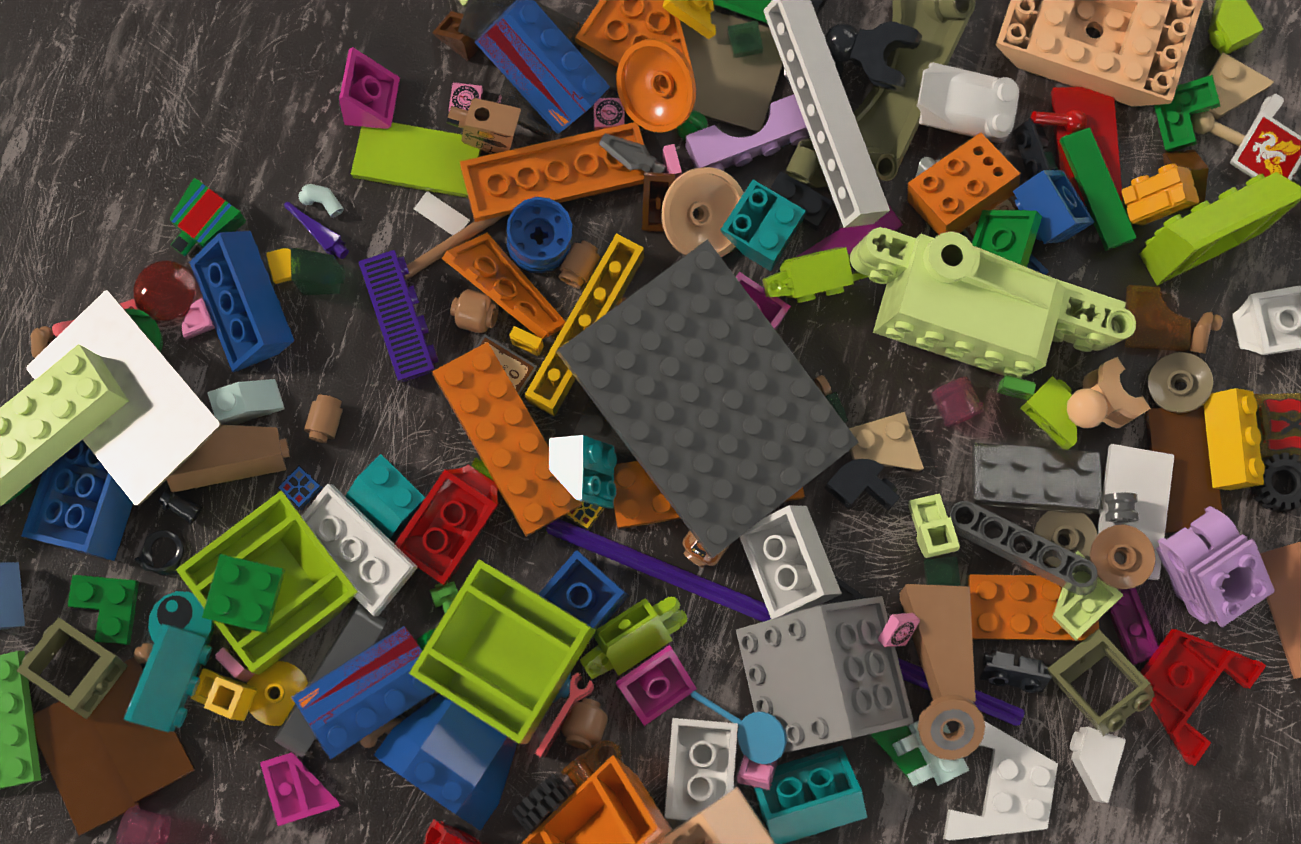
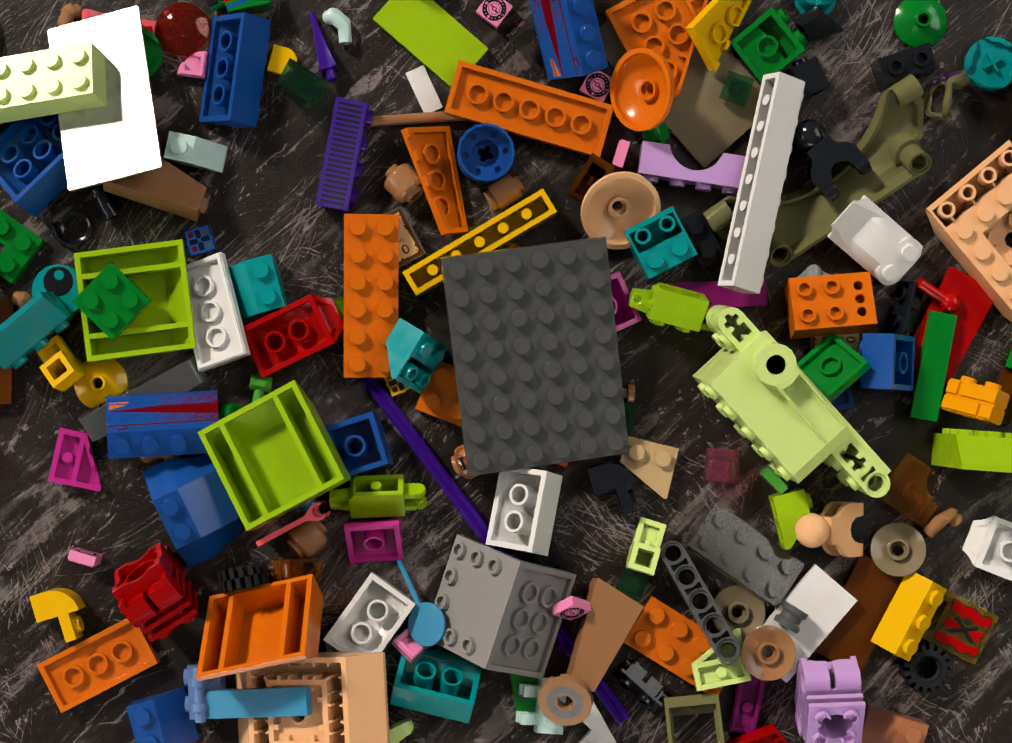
camera: 30 degrees right, 10 degrees up
bright pink tile [215,647,255,682] -> none
medium nougat brick [304,394,343,443] -> none
medium nougat torso [446,98,521,154] -> none
yellow tile [509,326,544,356] -> none
dark grey piece [599,133,667,173] -> none

